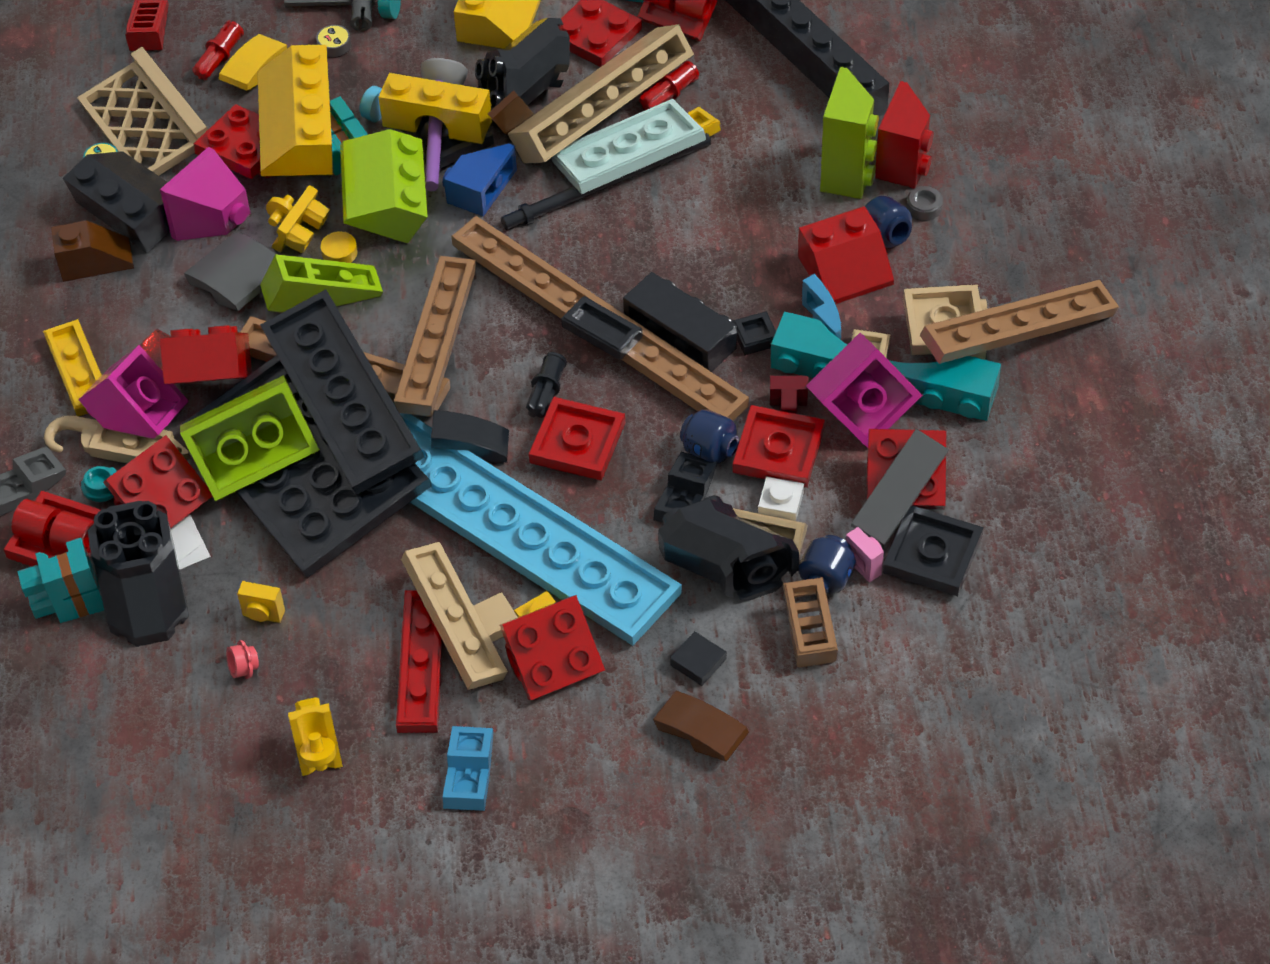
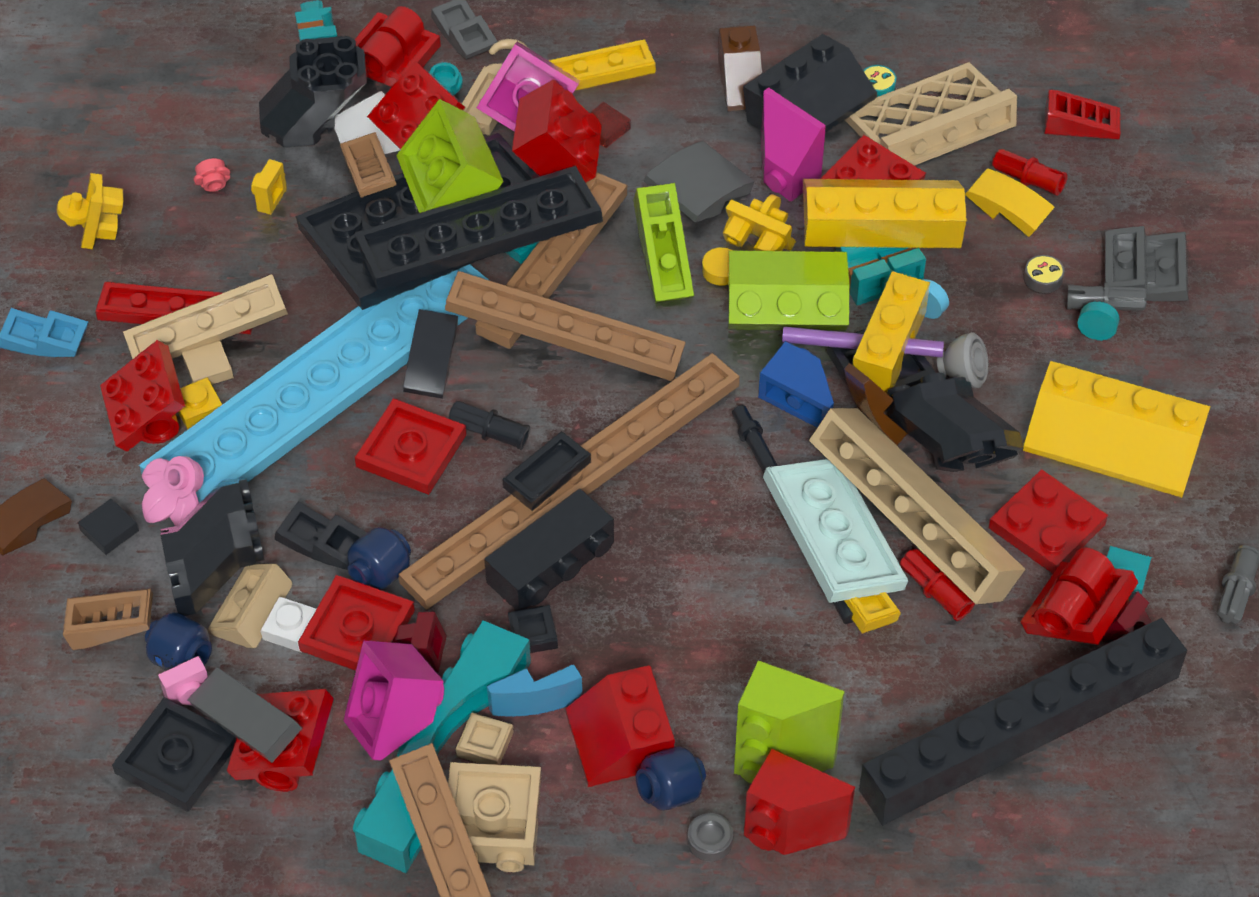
camera: 95 degrees right, 0 degrees up
none -> bright pink plate [141,456,204,526]
none -> medium nougat slope [340,132,396,197]

